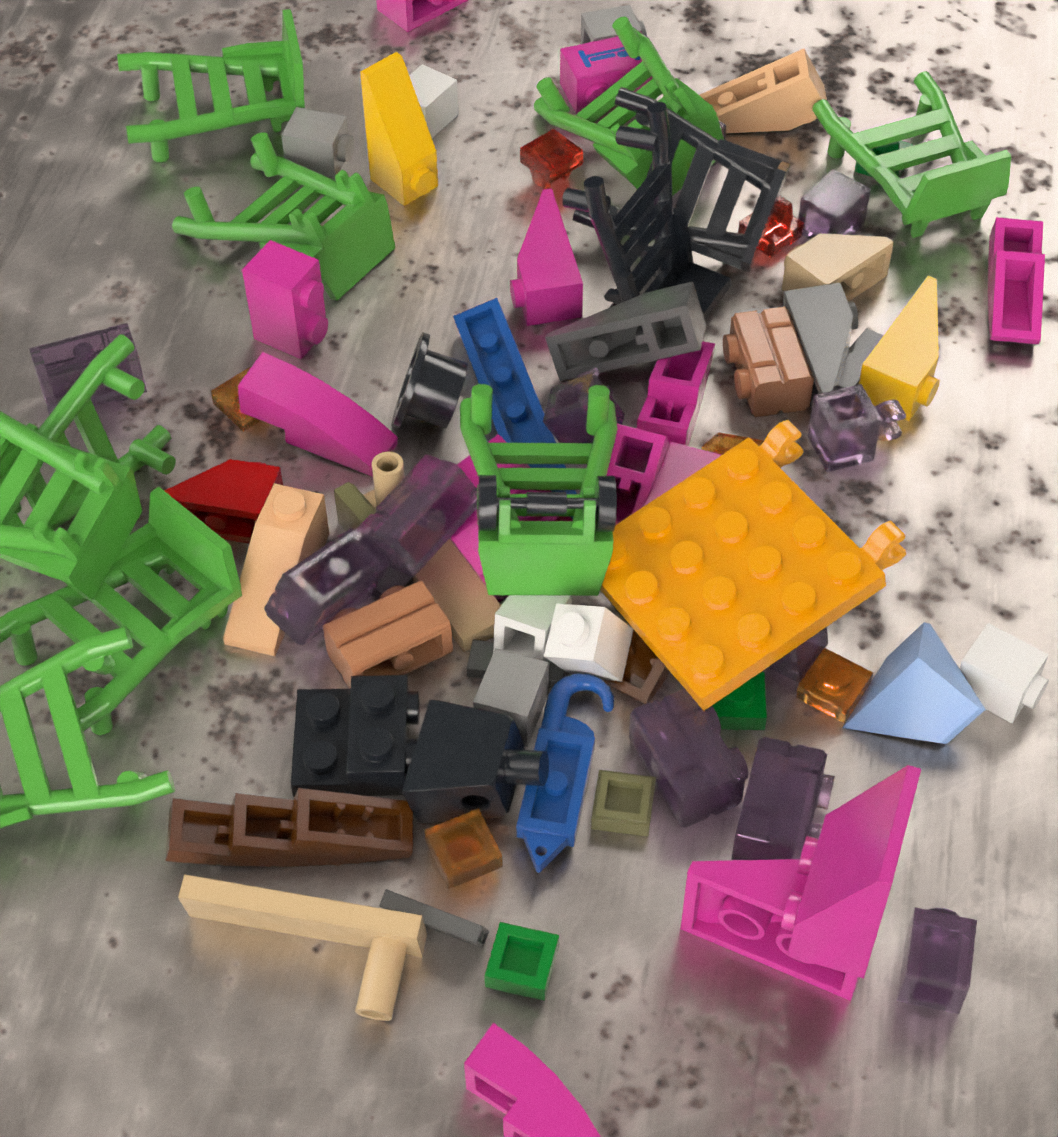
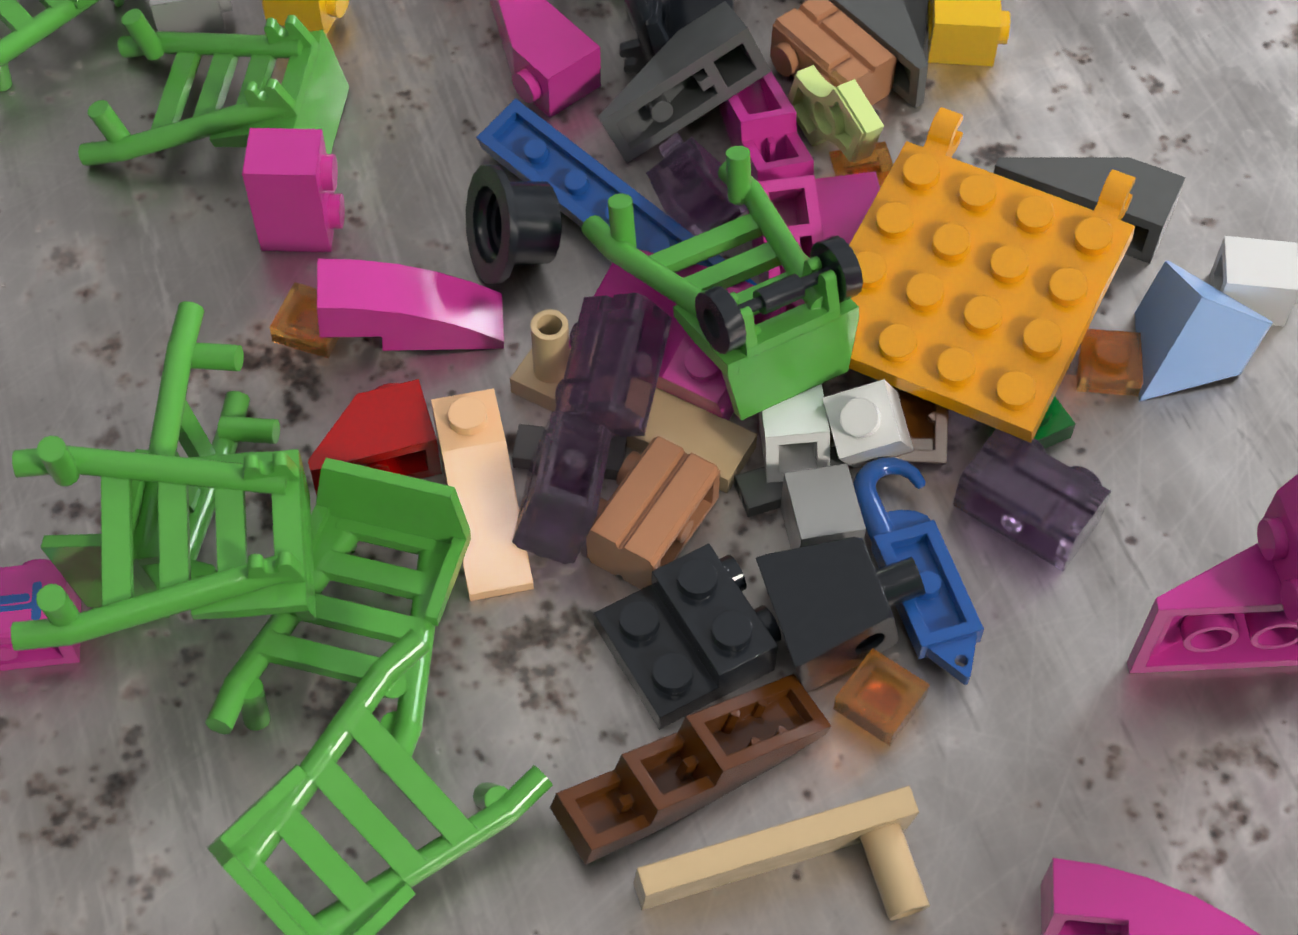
camera: 30 degrees left, 5 degrees up
brick [29,323,147,415] -> none
olive tile [334,482,382,552] -> none
dark grey piece [379,889,489,948] -> none
green plate [484,922,559,1001] -> none
olive tile [591,770,656,837] -> none
clear purple brick [731,736,835,860] -> none
brick [807,384,906,472] -> none
none -> yellowish green tile [788,65,884,163]
none -> dark grey slope [993,157,1185,264]

